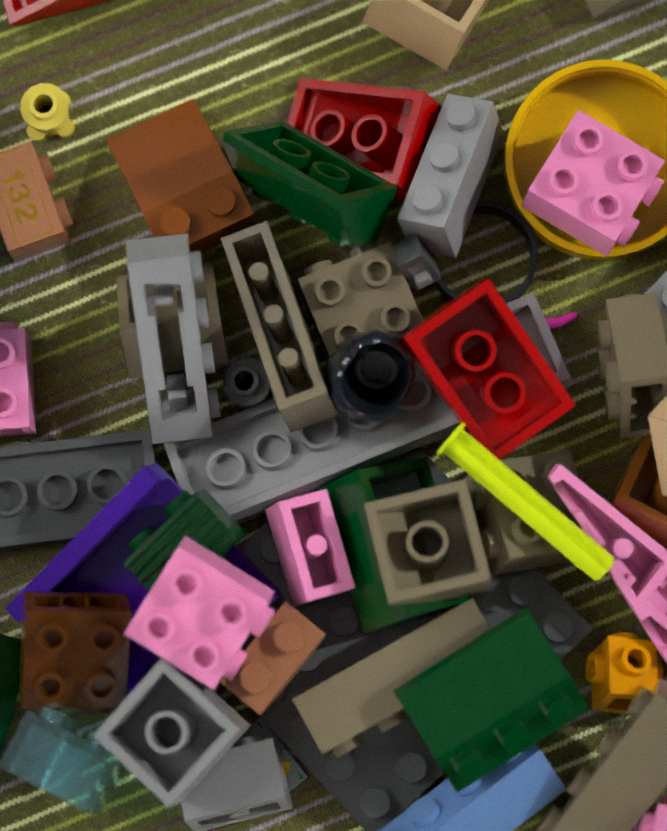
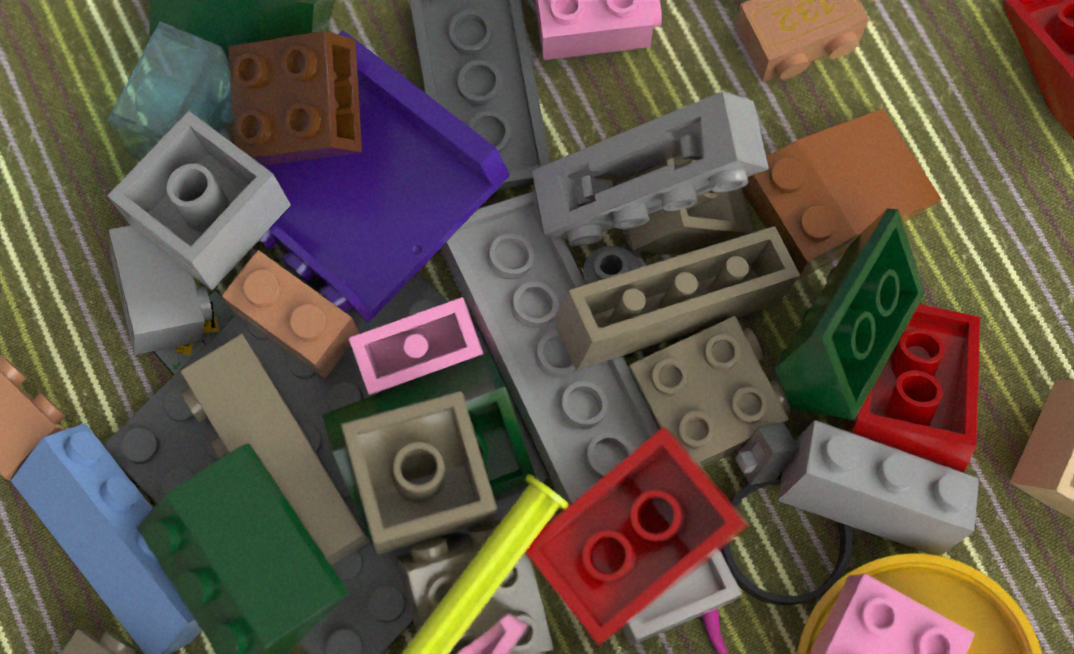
camera: 85 degrees right, 5 degrees down
light yellow brick [20,83,75,142] -> none
dark green brick [124,489,247,592] -> none
bright pink brick [124,535,275,690] -> none
black hair [325,329,416,422] -> none

